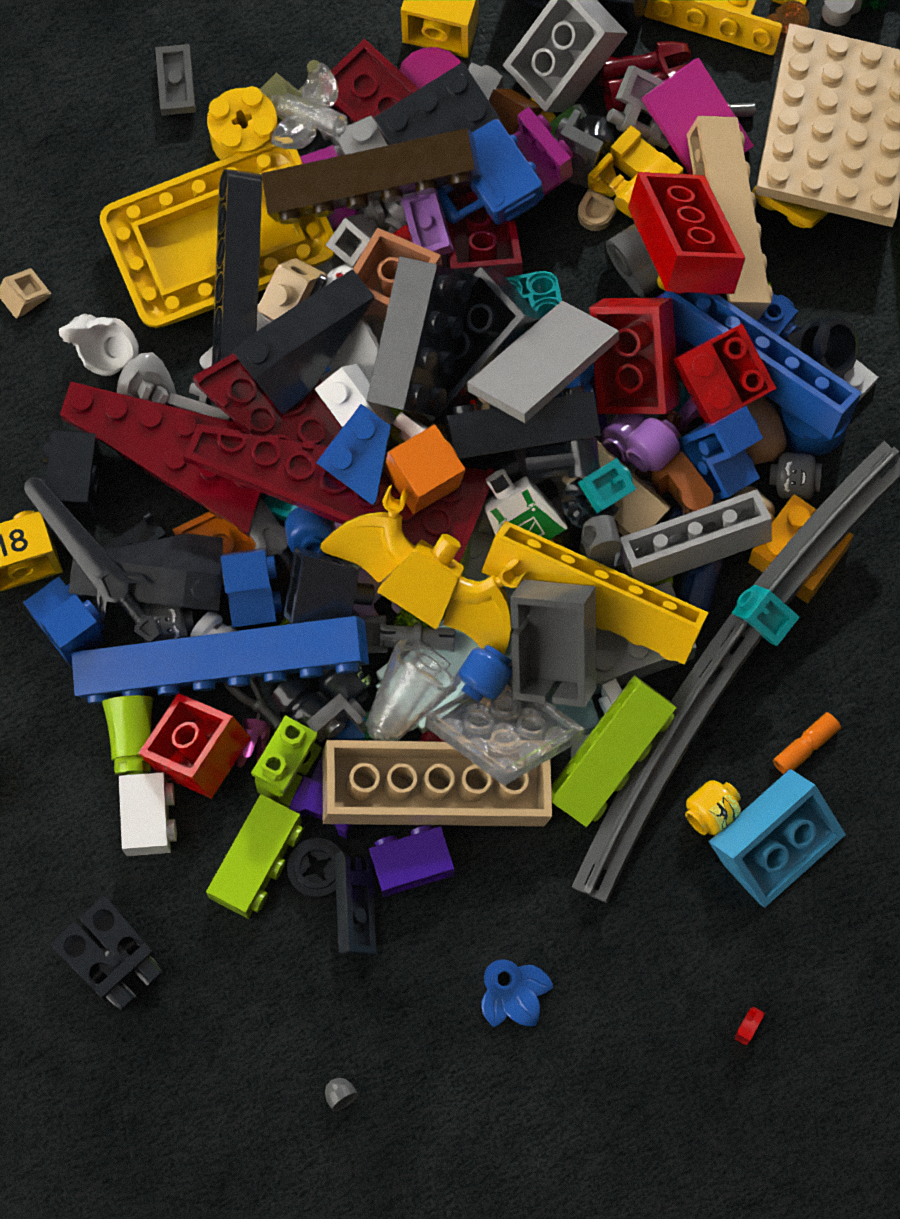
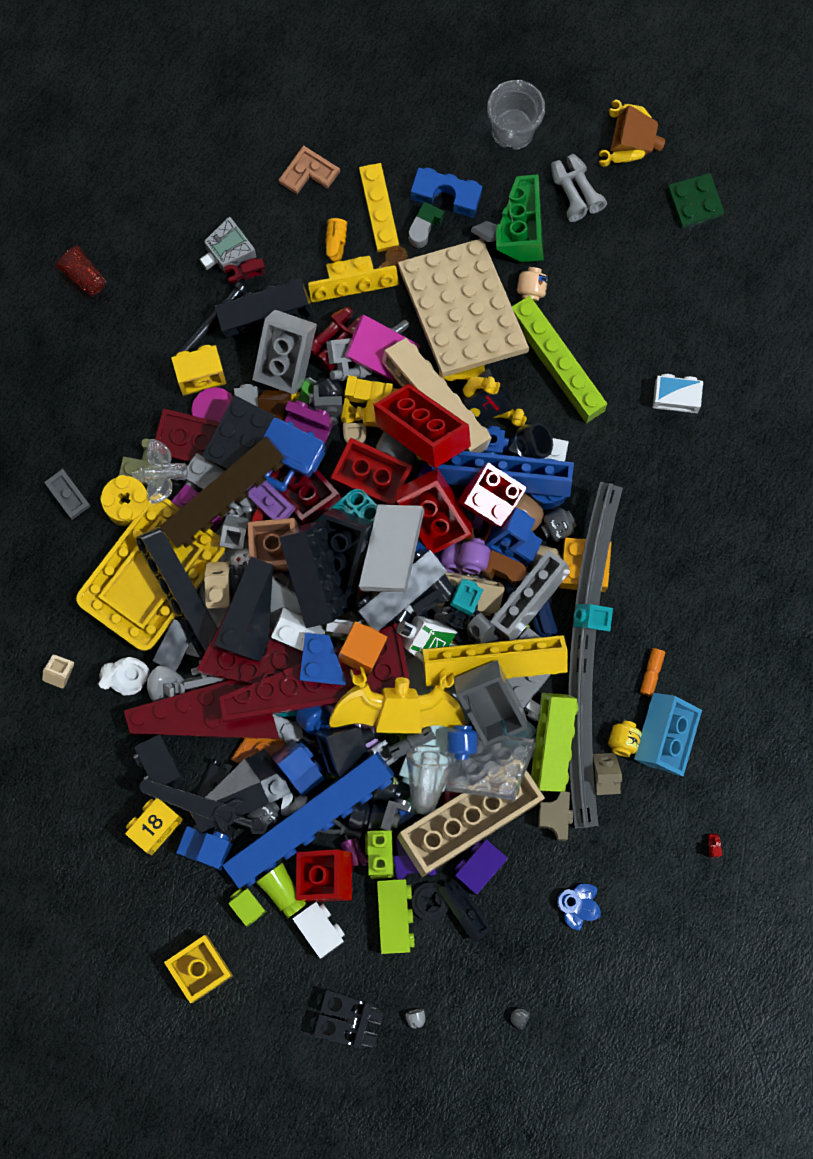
camera: 35 degrees left, 5 degrees up
none -> black hinge [150,619,191,672]
none -> lime brick [228,888,266,927]
none -> red brick [331,437,413,505]
none -> light grey hinge [405,1009,425,1028]
none -> torso [461,369,527,427]
none -> dark tan brick [538,791,573,841]
none -> dark tan brick [593,753,622,795]

